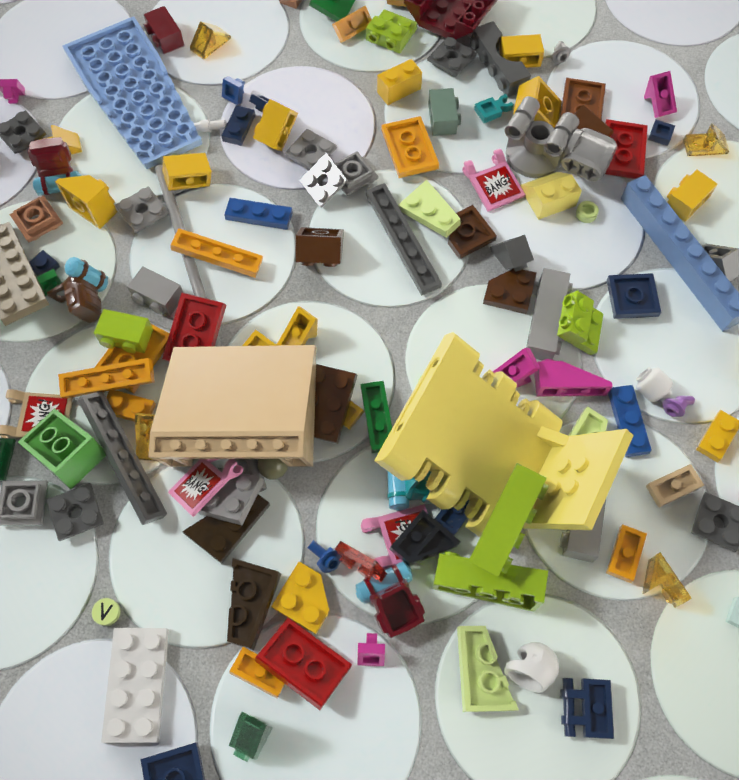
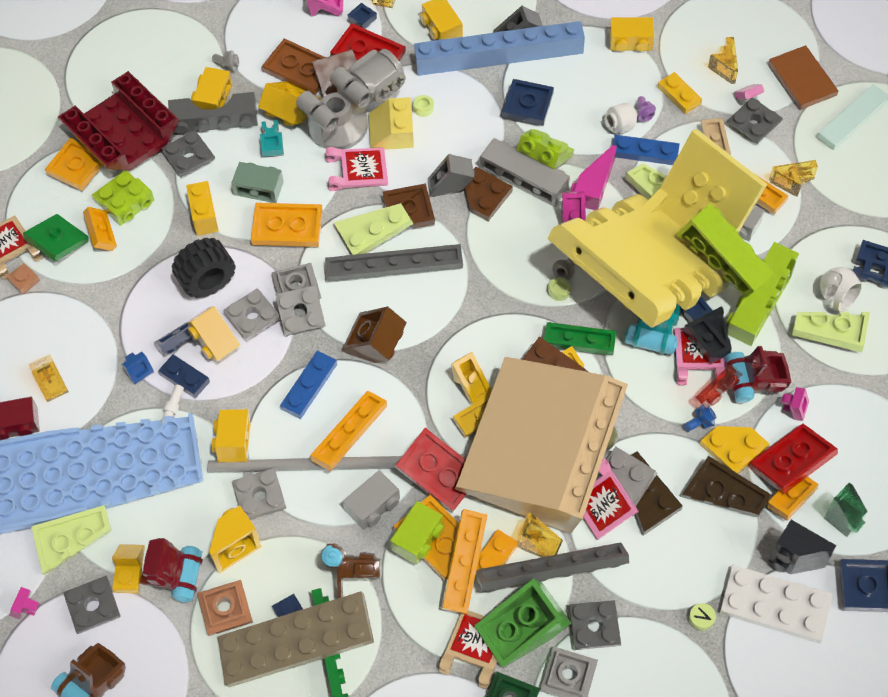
camera: 70 degrees left, 5 degrees down
none -> yellowish green wing [31,505,112,575]
none -> black tyre [171,237,236,298]
none -> black slope [768,519,837,575]

